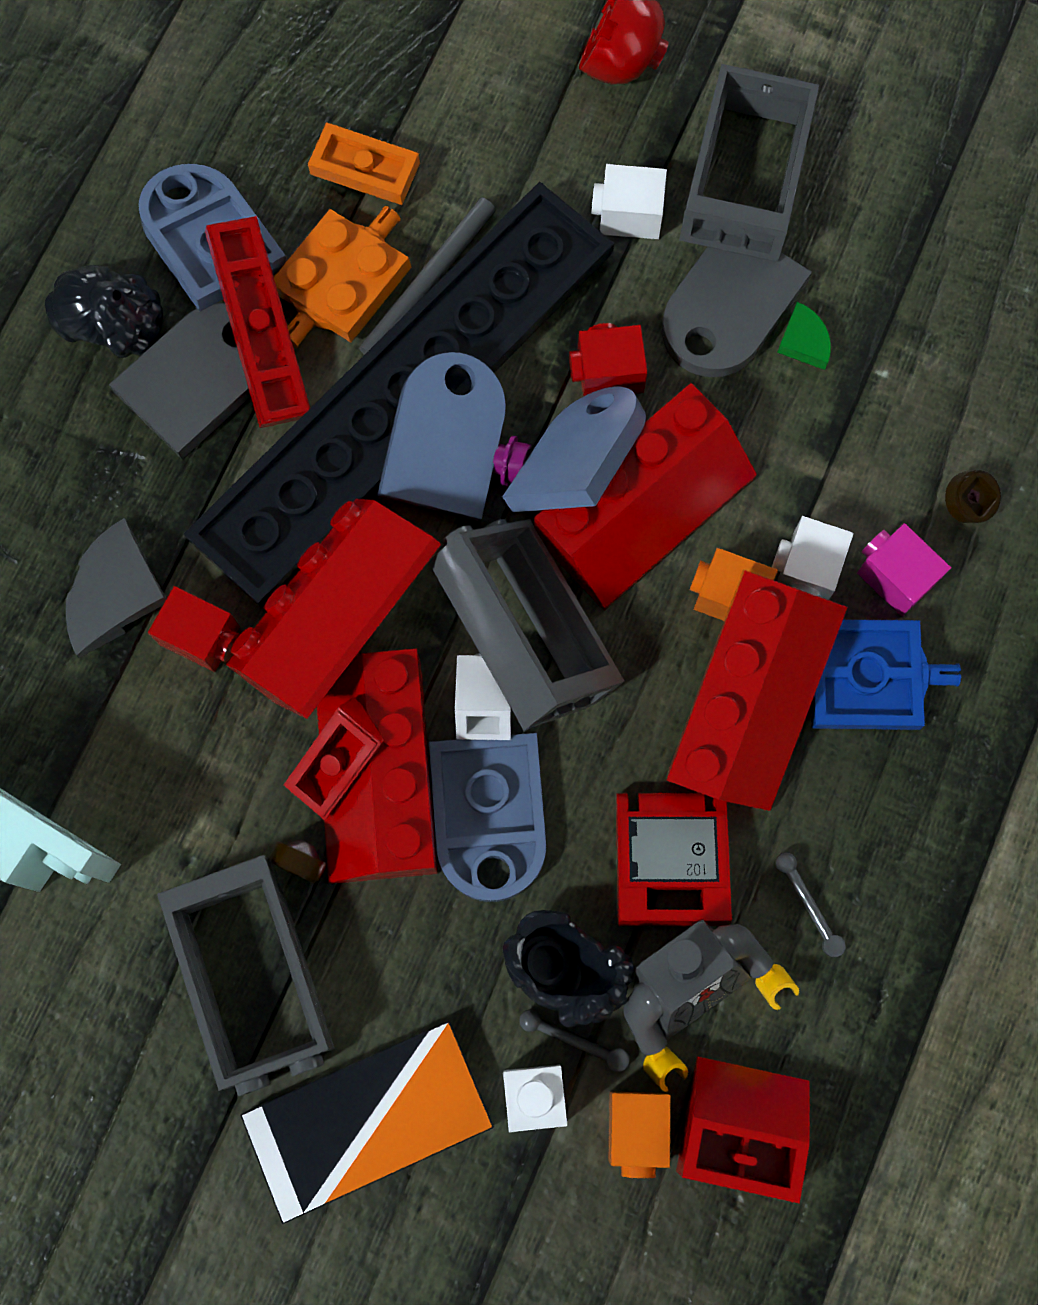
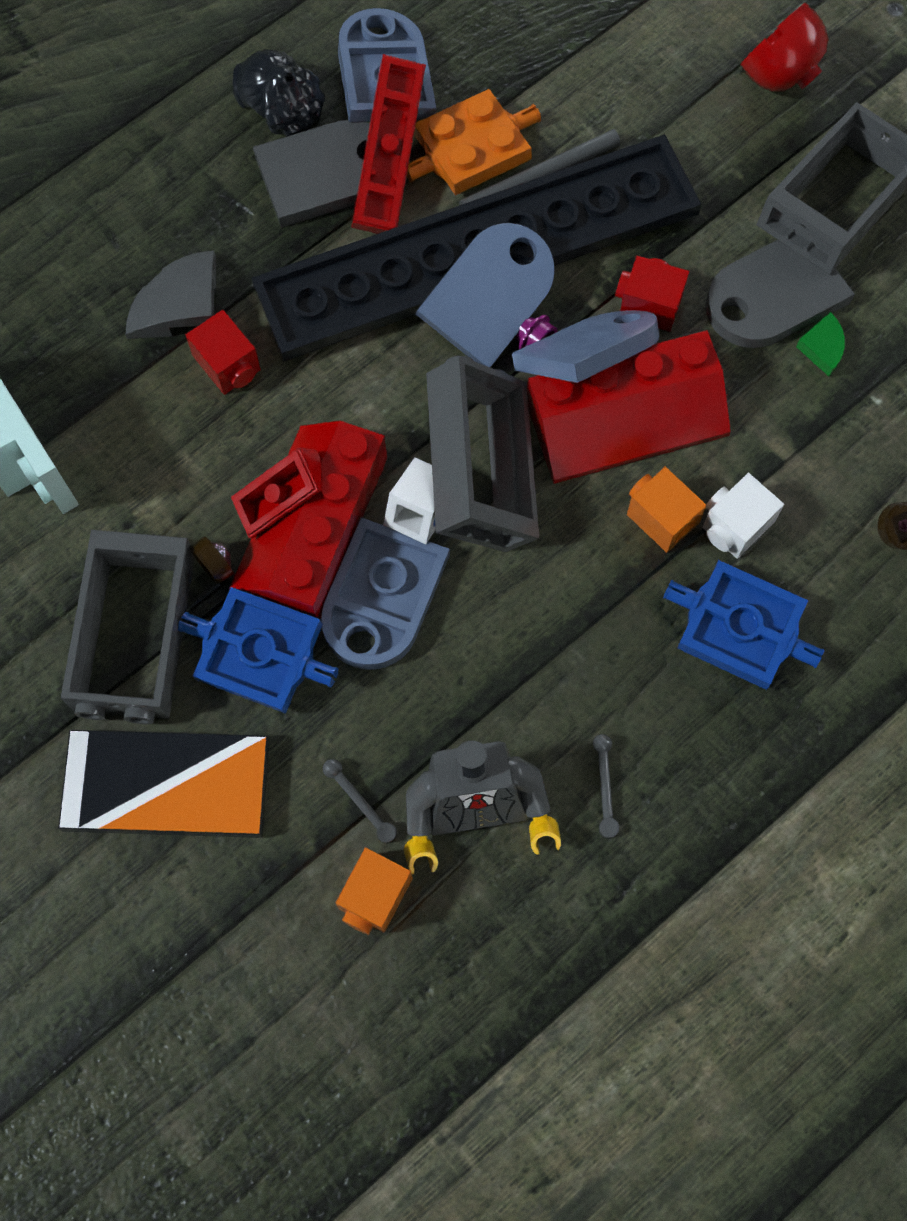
camera: 25 degrees right, 5 degrees down
red slope [226,498,441,719] -> none
orange plate [308,122,420,205] -> none
black hair [503,910,635,1027] -> none
white brick [503,1064,567,1132] -> none
white brick [591,164,667,240] -> none
container [616,793,732,926] -> none
red slope [667,570,848,811] -> none
red slope [676,1056,810,1204] -> none
dark pink brick [857,523,951,617] -> none
none -> blue plate [178,587,338,714]

